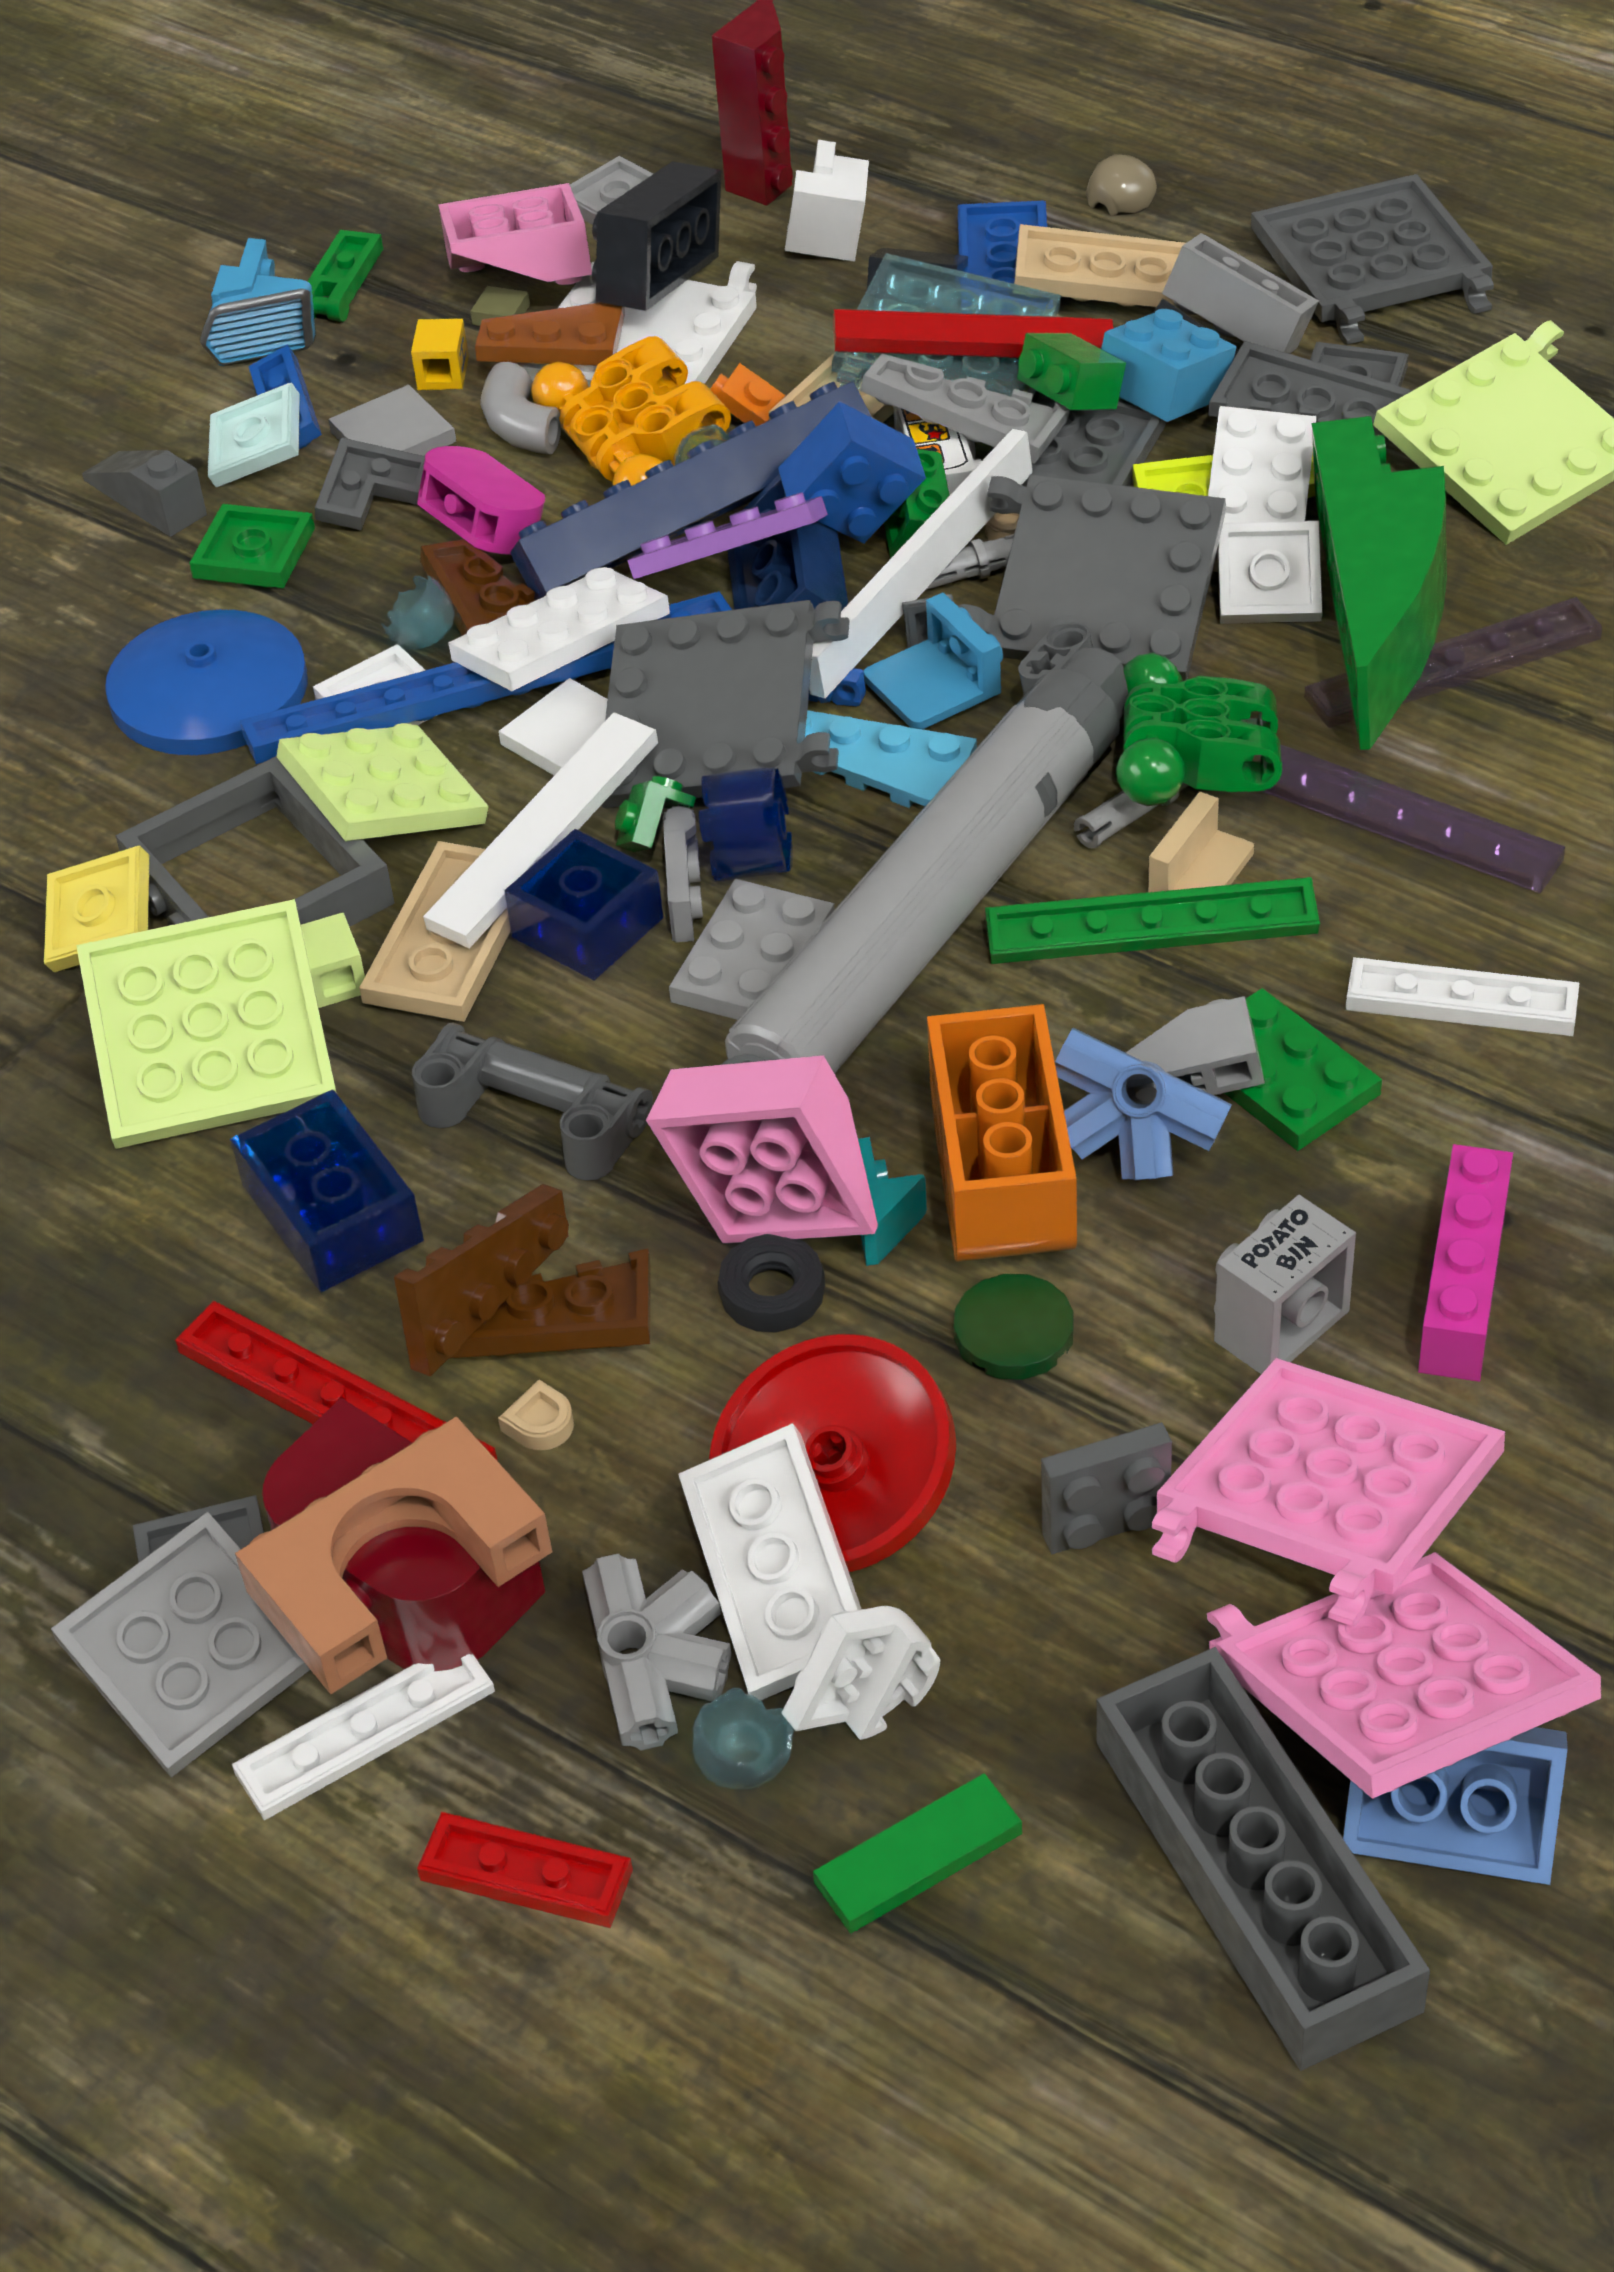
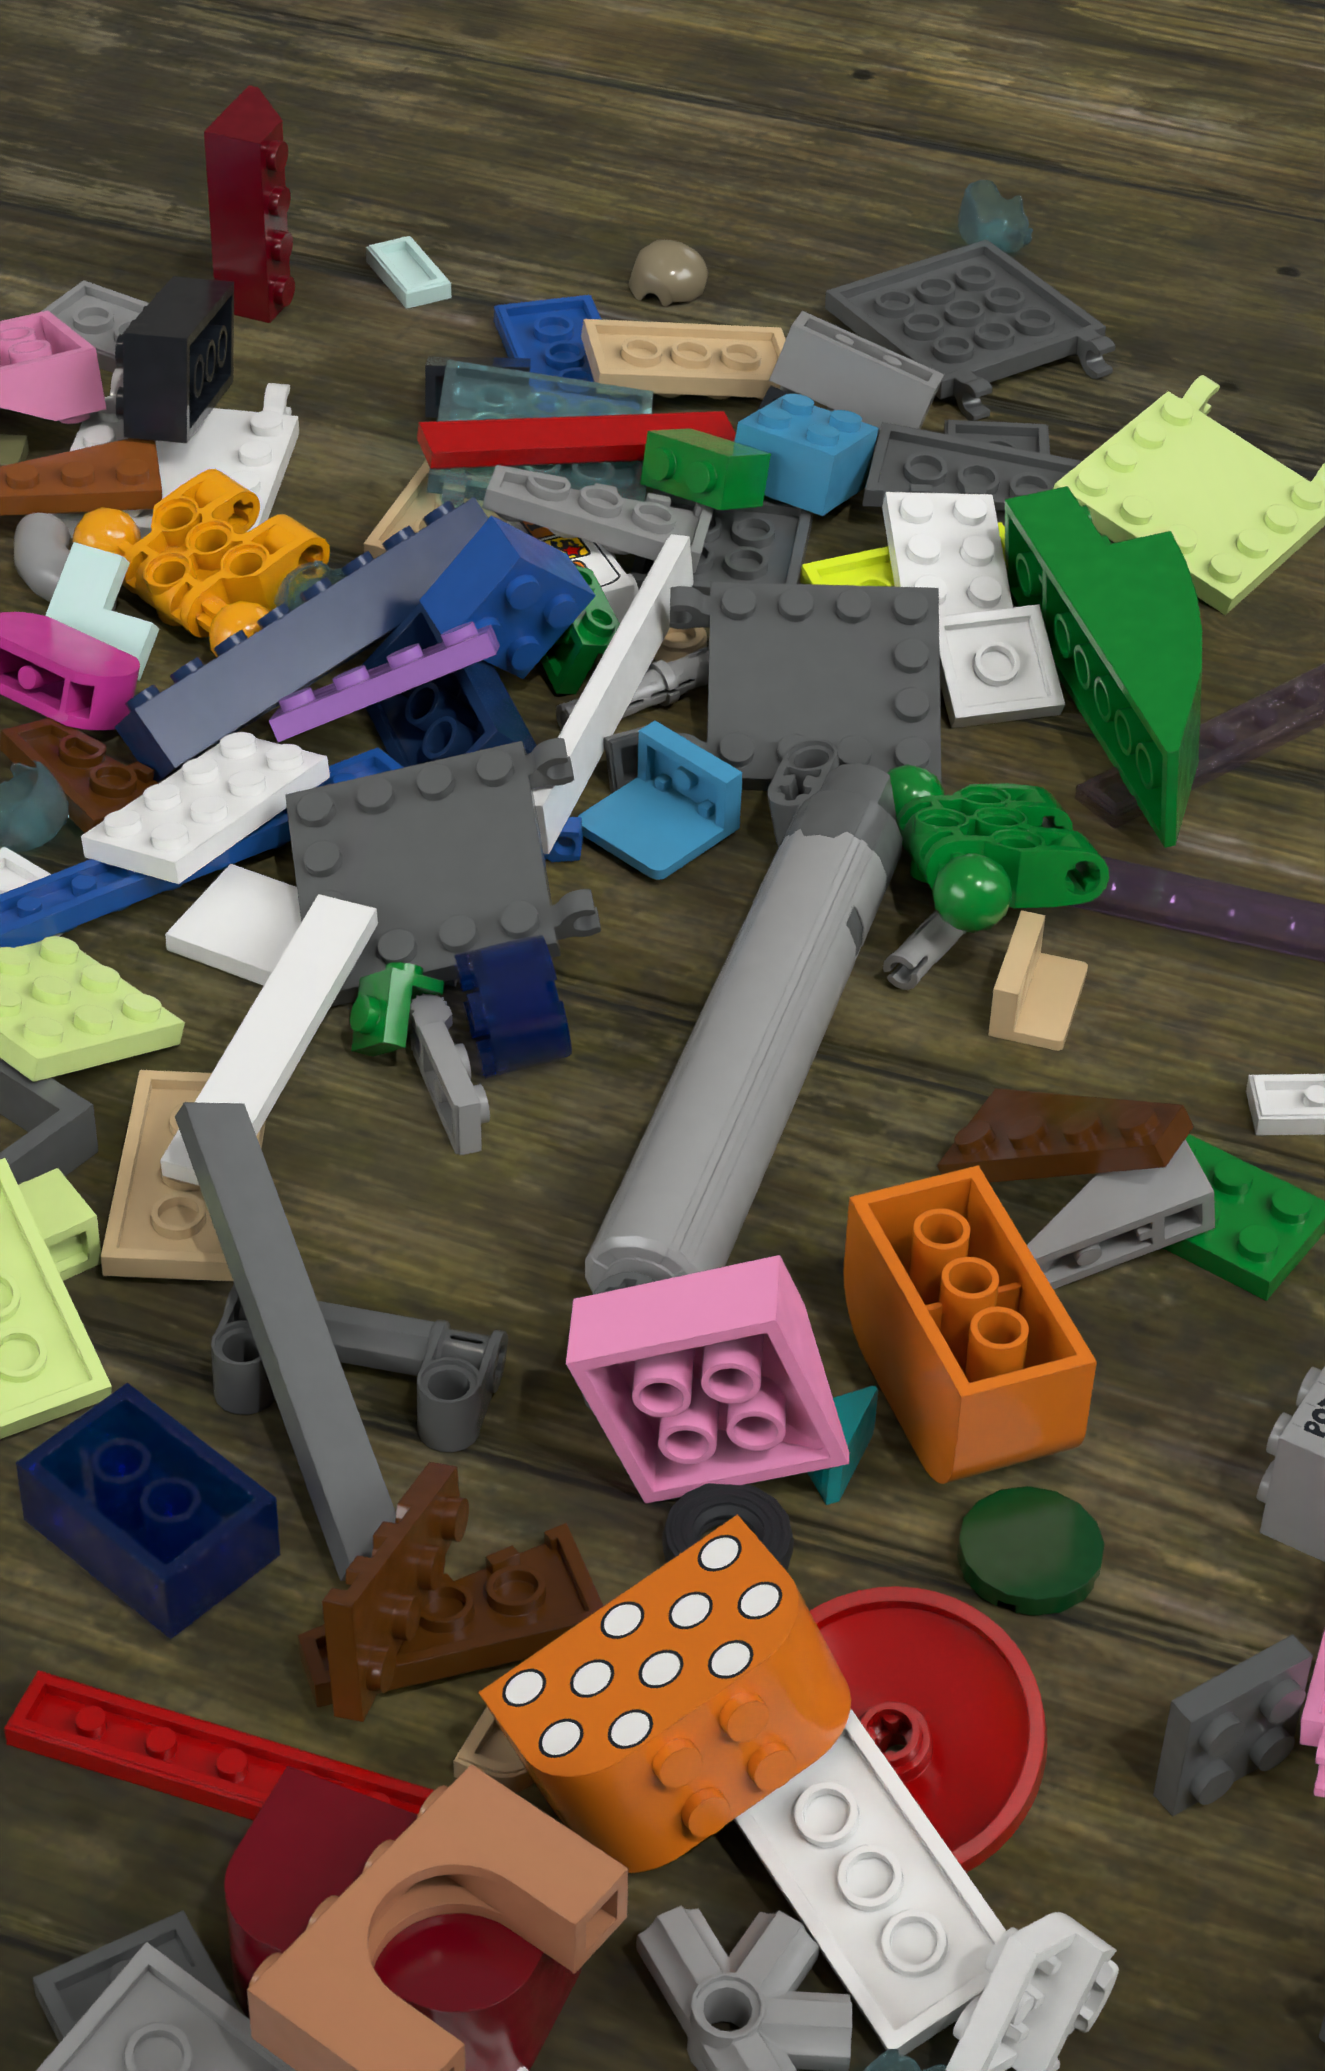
camera: 20 degrees left, 5 degrees down
clear blue brick [504,829,664,981] -> none
light grey plate [669,879,835,1020] -> none
orange bracket [710,363,786,427] -> none
white plate [785,140,869,262] -> none
medium azure wing [805,710,977,808] -> none
green tile [985,877,1320,964] -> none
medium blue piece [1055,1028,1232,1180] -> none
none -> light aqua tile [45,542,159,681]
none -> dark grey tile [175,1102,396,1581]
none -> light aqua tile [366,236,451,309]
none -> orange brick [478,1514,851,1873]
none -> reddish brown wing [937,1088,1194,1183]
none -> clear light blue hair [958,180,1033,254]

